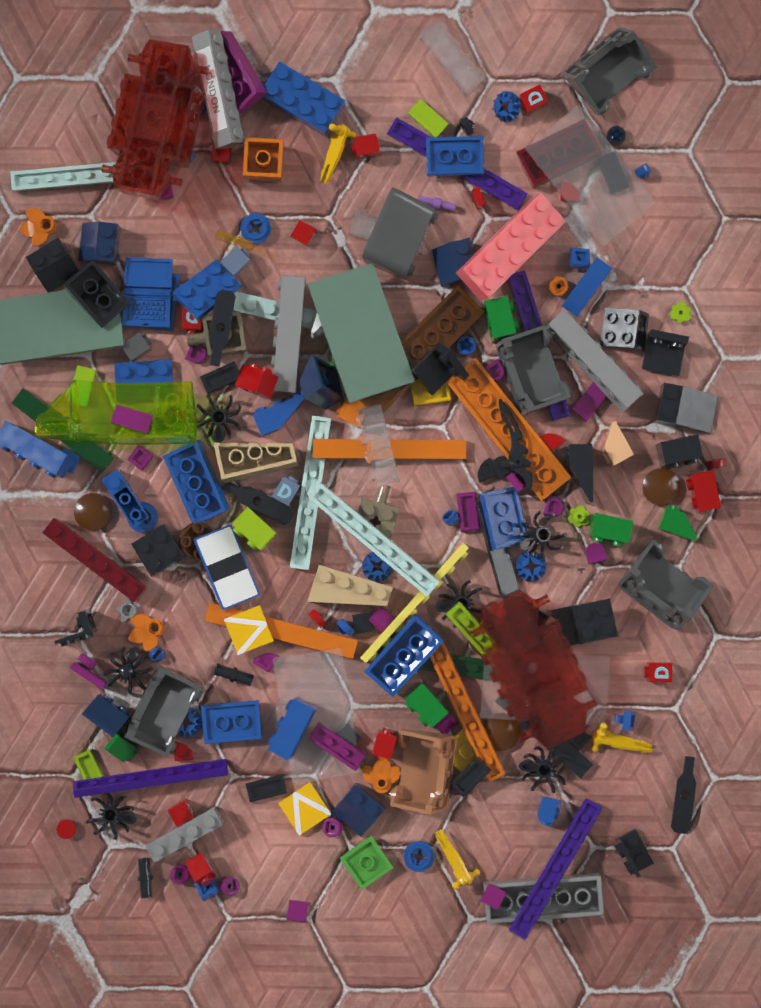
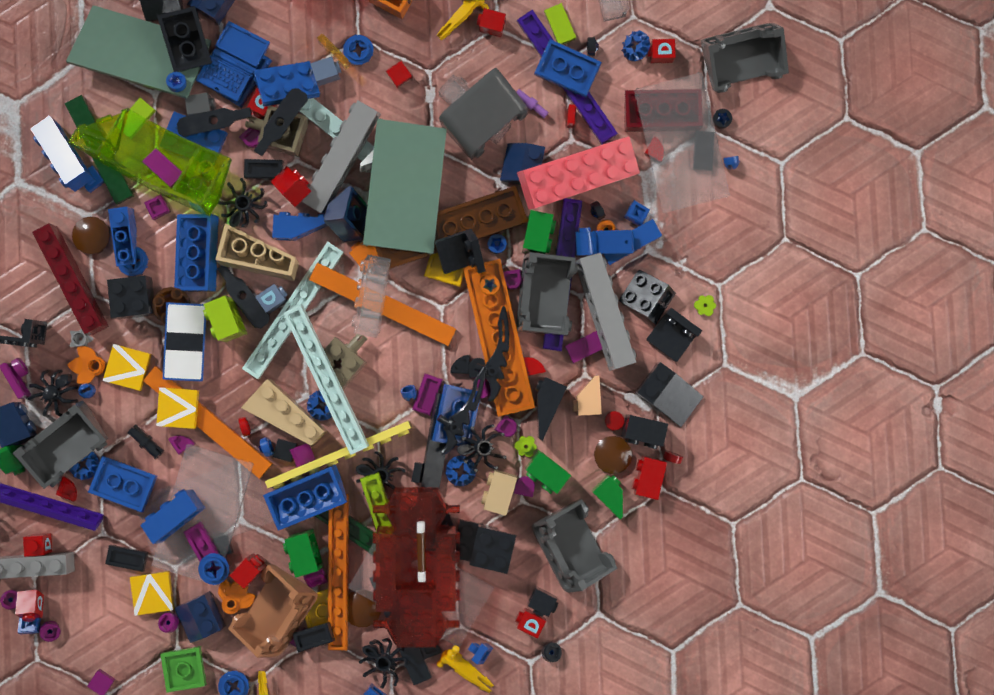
camera: 25 degrees right, 0 degrees up
none -> yellow tile [103,344,152,391]
none -> blue tile [166,72,187,92]
none -> black piece [177,107,252,137]
none -> blue gear [198,553,230,585]
none -> black tile [411,462,423,483]
none -> reddish brown bar [417,521,426,582]
none -> black piece [437,367,486,455]
none -> orange tile [481,275,500,295]
none -> tan brick [481,469,517,516]
none -> black brick [527,586,559,617]
none -> black tile [541,642,562,663]
none -> blue door [575,227,634,256]
none -> black tile [590,201,606,221]
none -> red tile [605,411,624,430]

